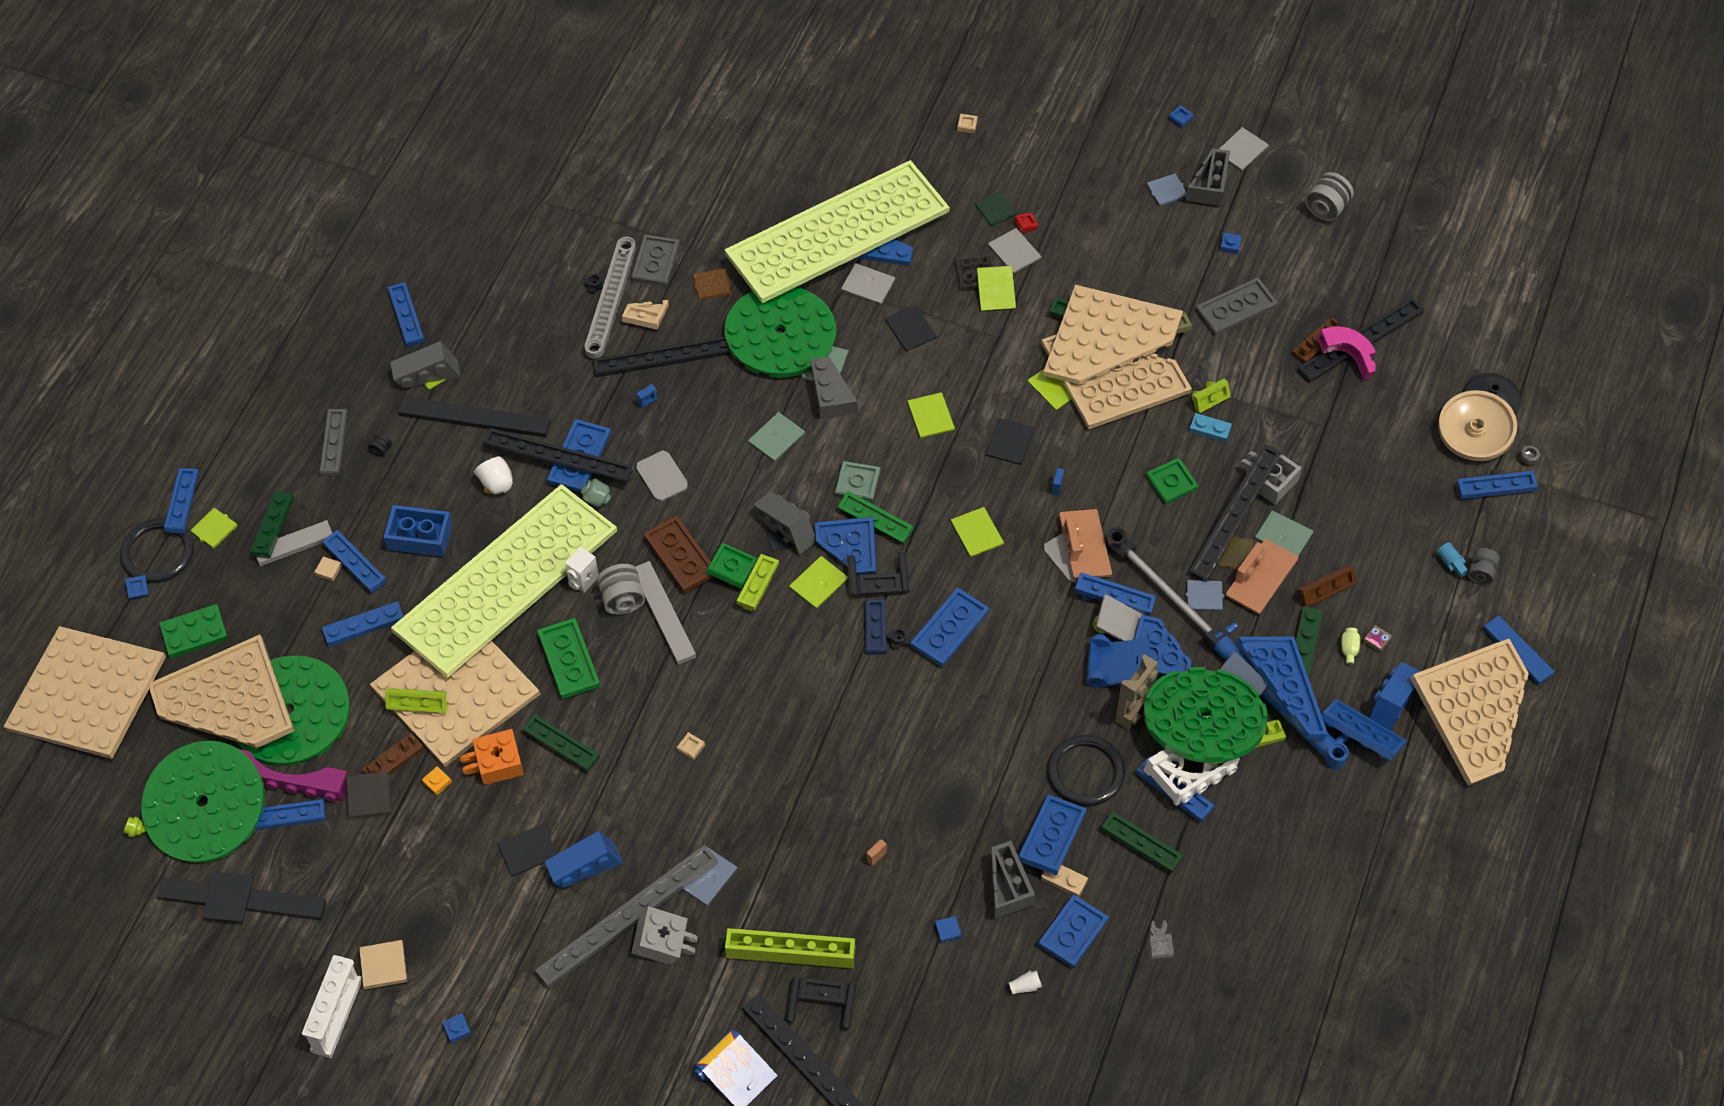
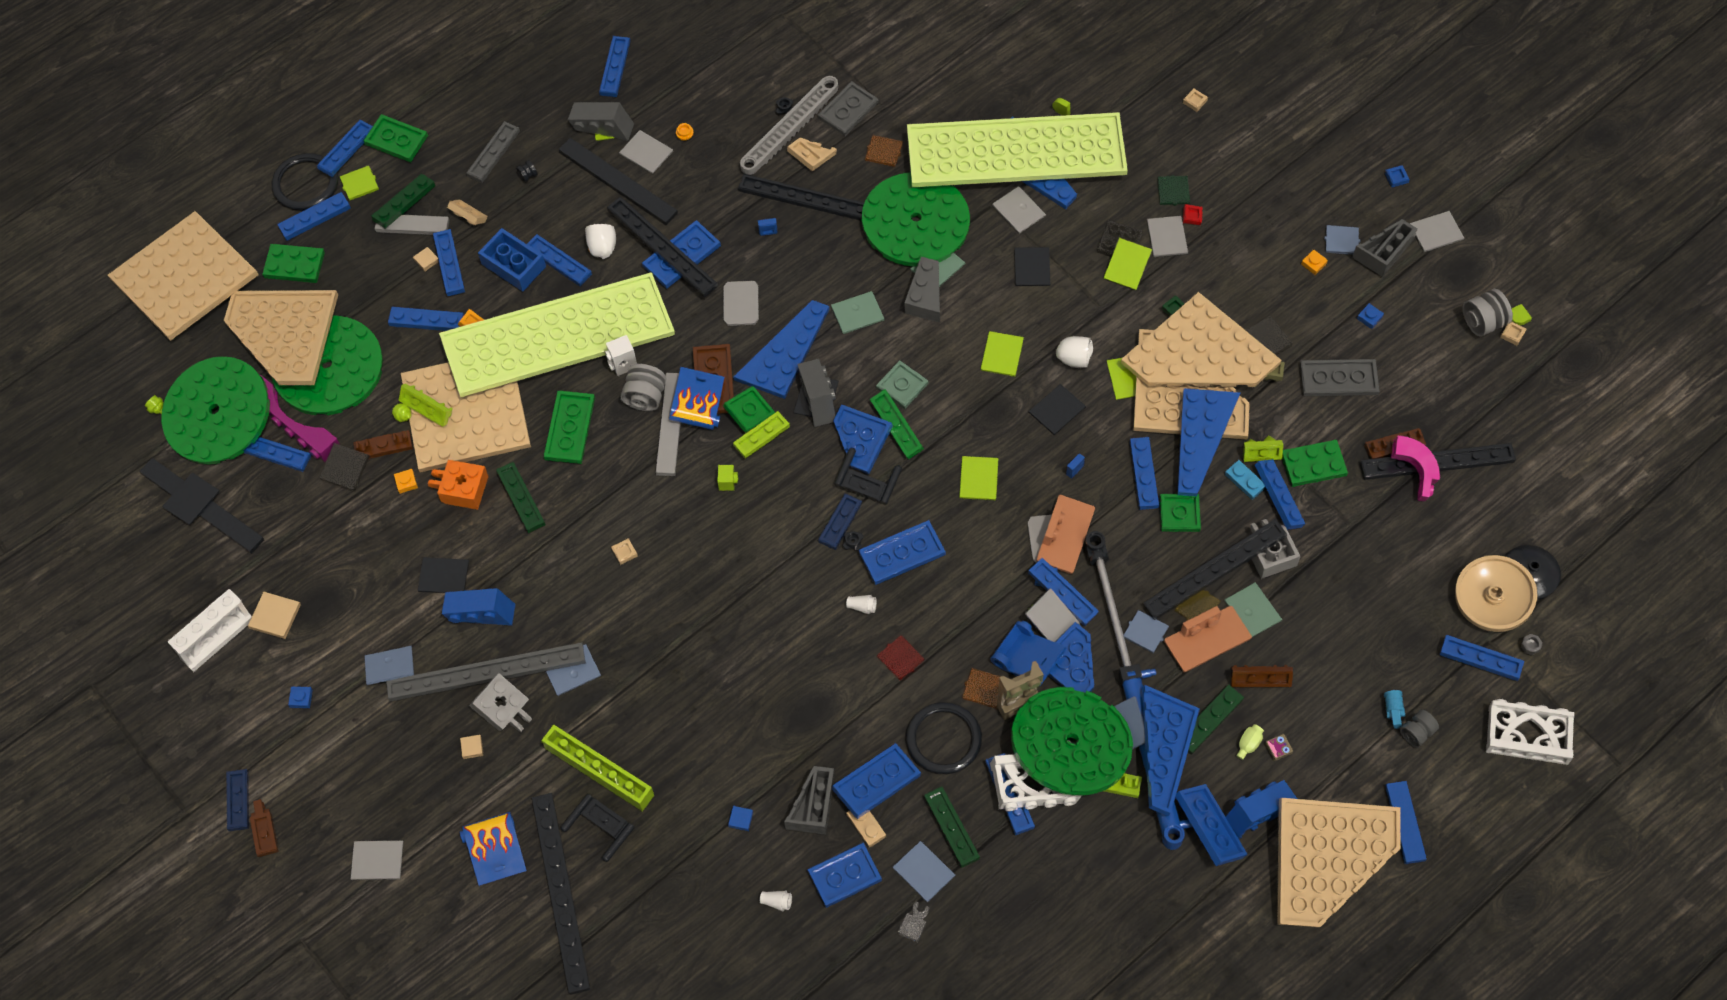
camera: 30 degrees right, 5 degrees up
blue tile [125,575,150,599] -> none
sand green head [581,479,611,507] -> none
lime piece [789,556,849,609] -> none
nougat tile [867,839,887,866] -> none
none -> blue plate [277,192,351,241]
none -> green plate [364,114,428,162]
none -> sand blue piece [365,646,414,685]
none -> lime plate [392,403,412,422]
none -> tan plate [447,199,488,225]
none -> light orange plate [458,309,484,327]
none -> tan tile [460,735,483,759]
none -> blue tile [527,234,592,286]
none -> light grey piece [619,130,673,174]
none -> blue door [669,367,724,430]
none -> light orange plate [676,123,694,140]
none -> lime plate [718,465,738,491]
none -> blue wing [733,300,829,399]
none -> white cone [846,595,877,614]
none -> clear red piece [877,635,924,680]
none -> sand blue piece [893,841,955,902]
none -> clear orange piece [963,668,1001,708]
none -> lime tile [1052,98,1071,116]
none -> white piece [1056,336,1093,368]
none -> blue plate [1130,437,1159,510]
none -> blue wing [1177,388,1240,497]
none -> blue plate [1255,459,1305,530]
none -> green plate [1282,440,1348,487]
none -> light orange plate [1301,250,1328,275]
none -> white fence [1486,699,1574,765]
none -> tan tile [1500,322,1527,346]
none -> lime tile [1512,304,1532,326]

